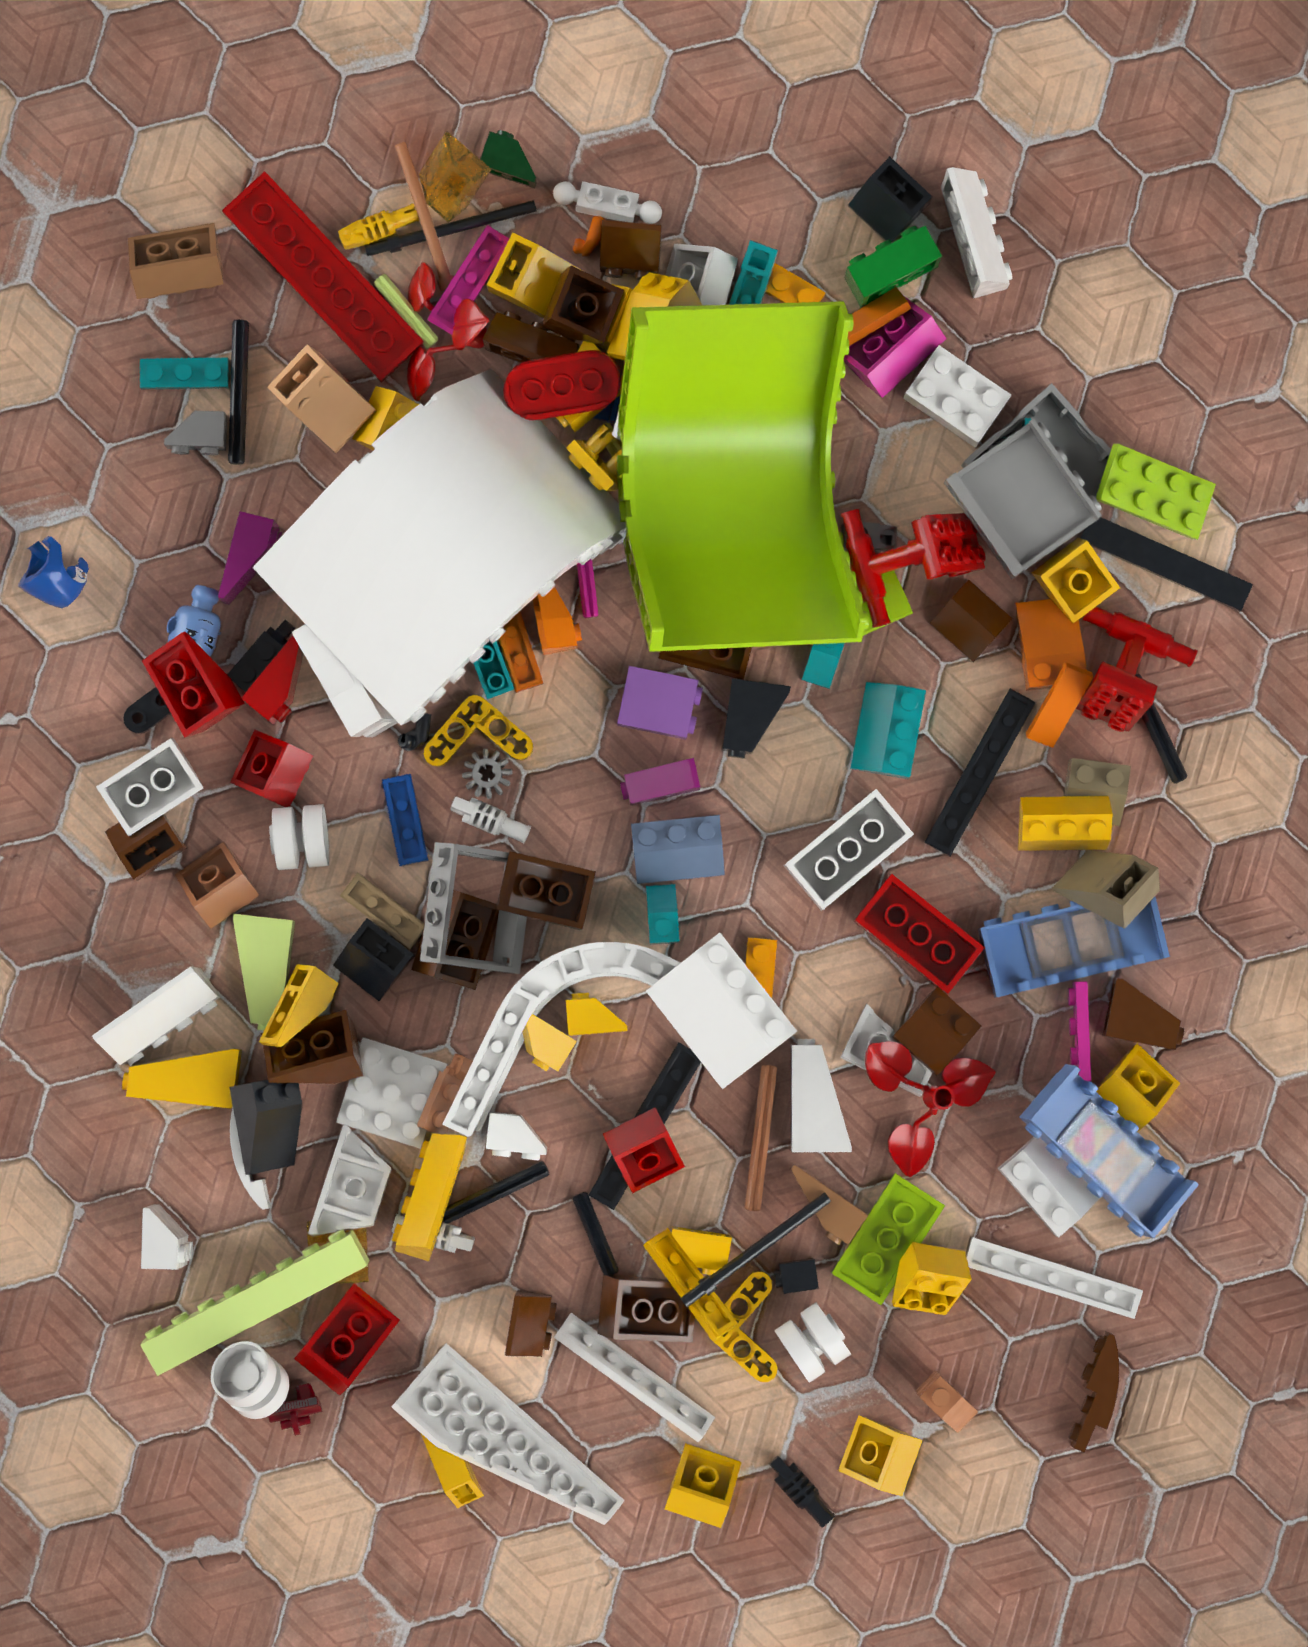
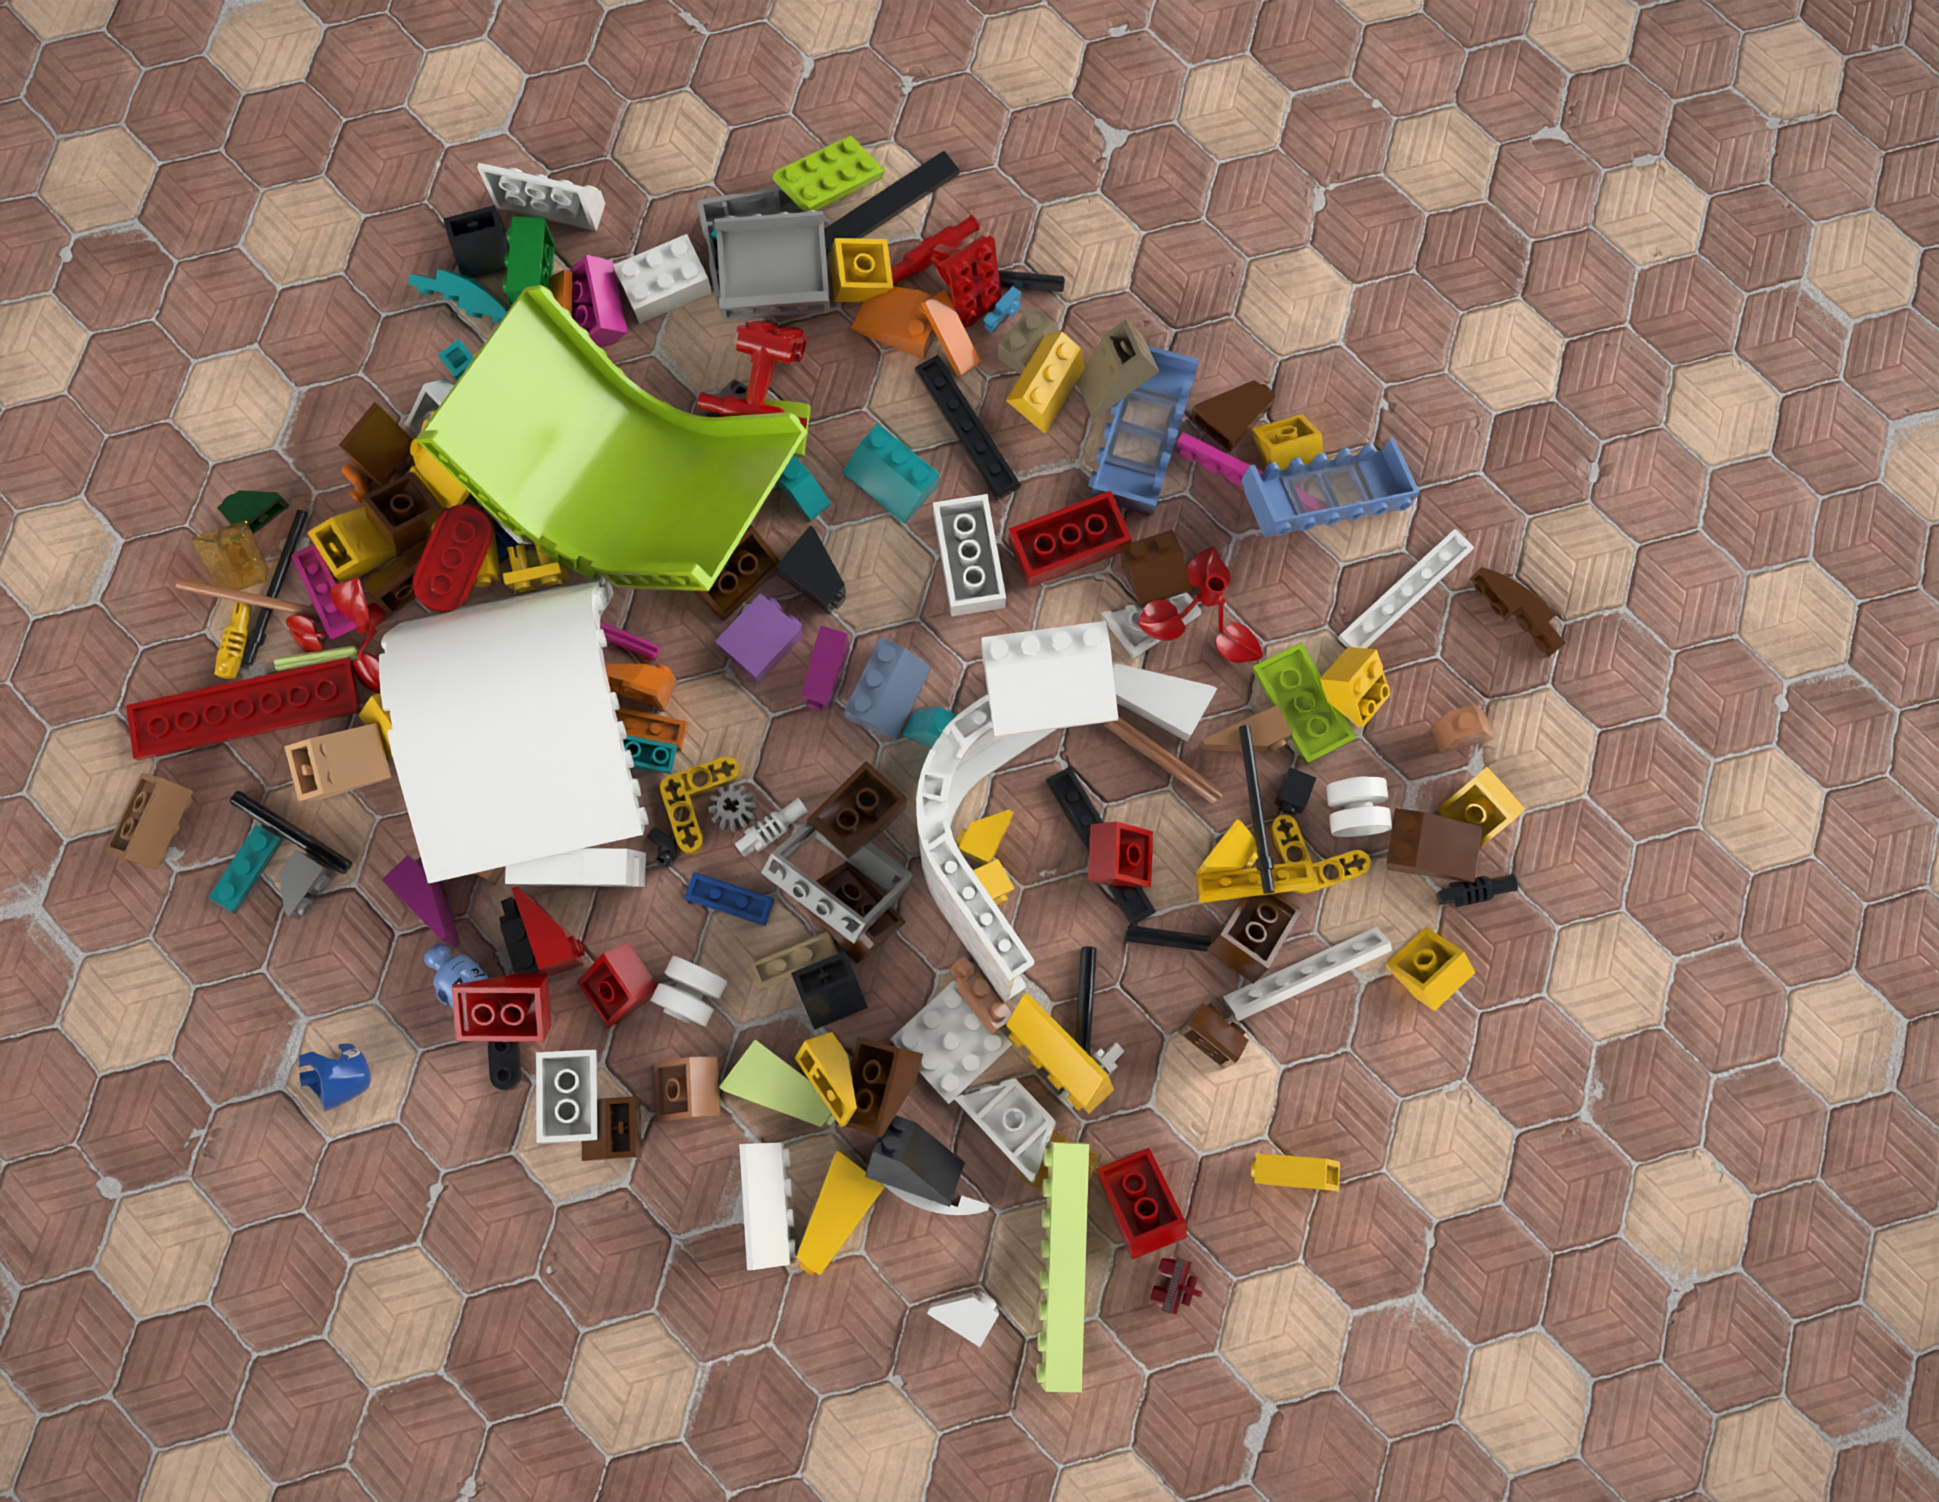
camera: 60 degrees left, 10 degrees down
white wheel [211,1341,289,1419] -> none
white wing [391,1343,625,1525] -> none
white slope [486,1112,547,1160] -> none
white plate [553,181,662,224] -> none
reddish brown slope [930,580,1013,662] -> none
white slope [998,1137,1100,1238] -> none
none -> teal slope [408,269,511,323]
none -> dark azure plate [983,286,1021,334]
none -> reddish brown slope [1387,808,1482,883]

